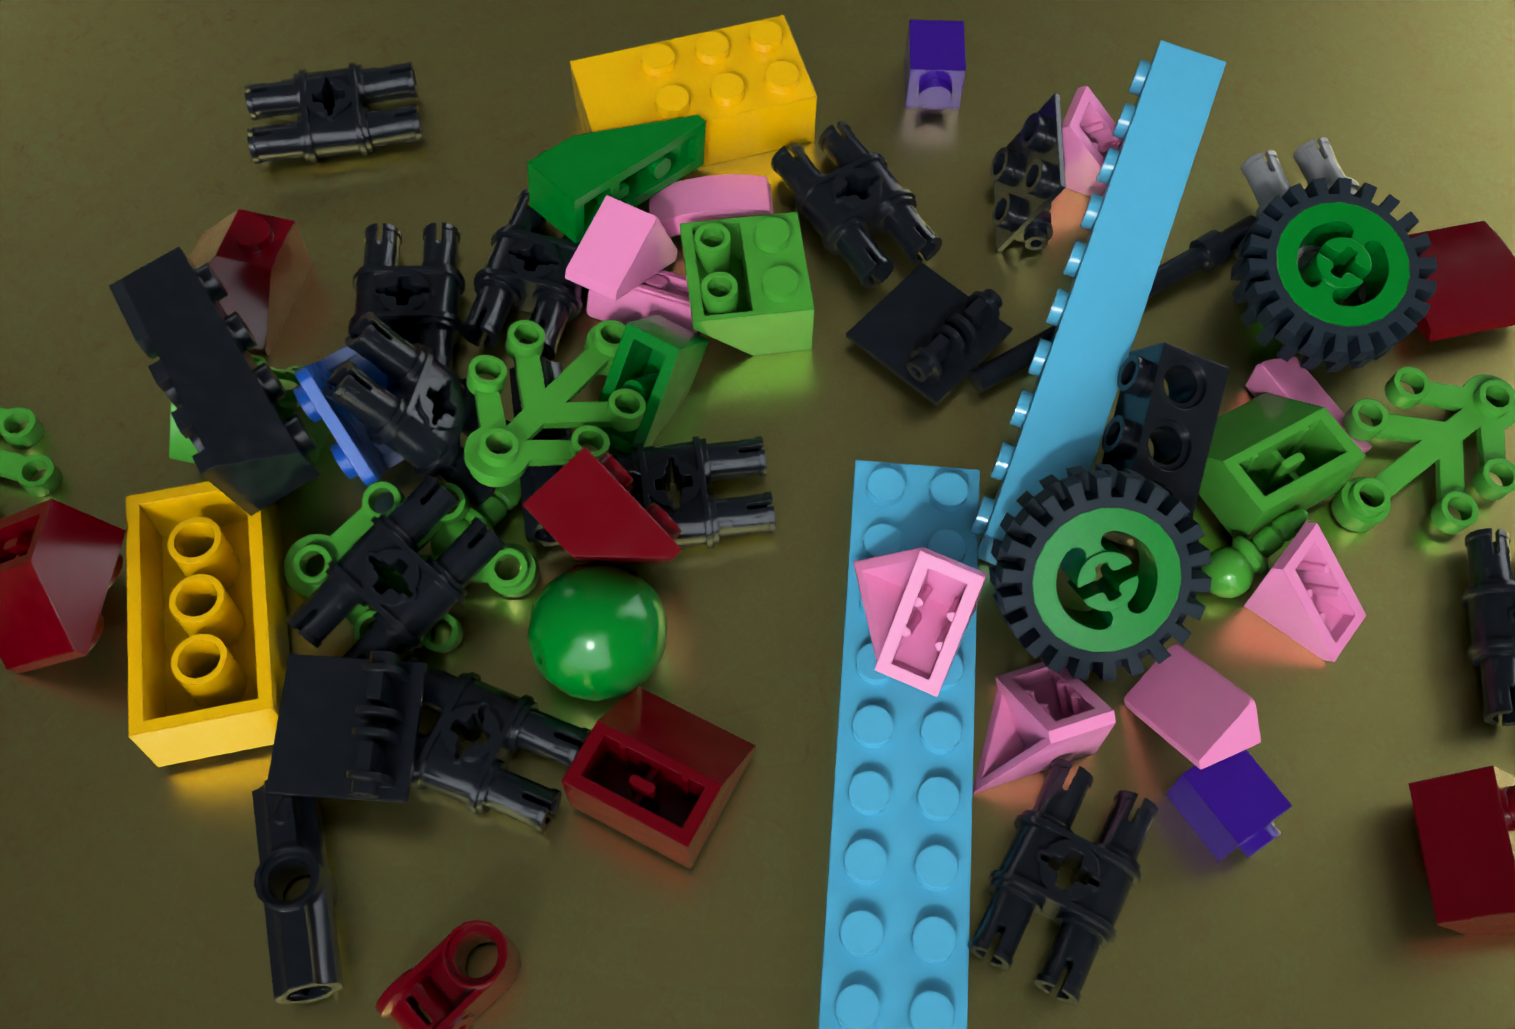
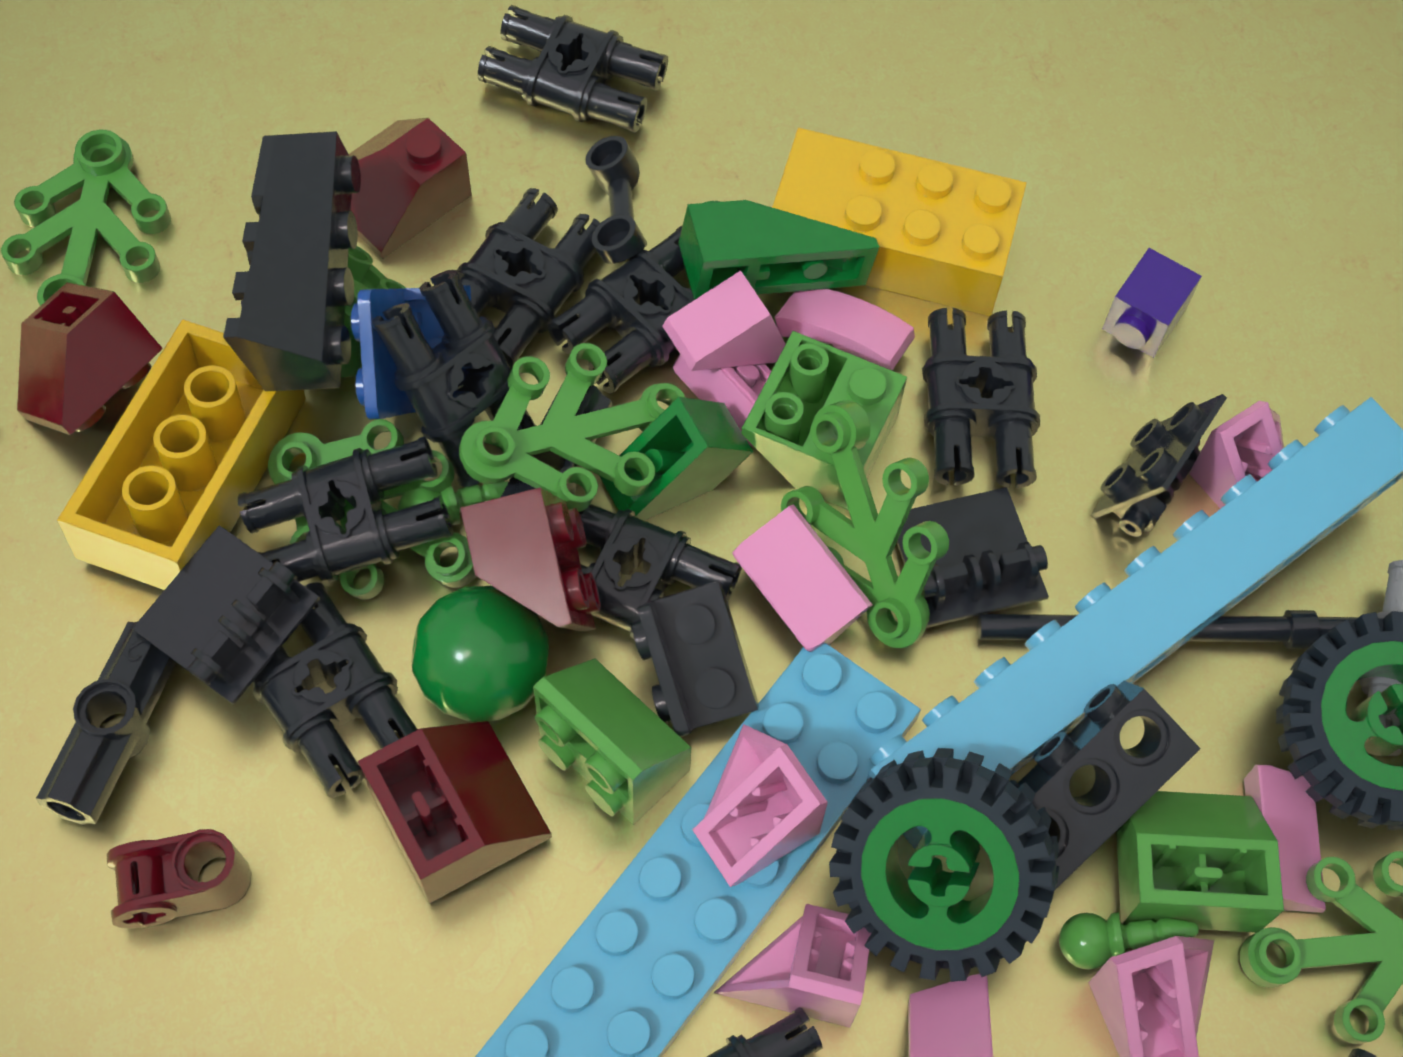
camera: 30 degrees right, 0 degrees up
none -> bright green slope [533,658,692,825]
none -> black bar [585,136,647,264]
none -> black bracket [632,580,759,737]
none -> bright pink slope [732,505,873,652]
none -> bright green plant [781,400,949,648]

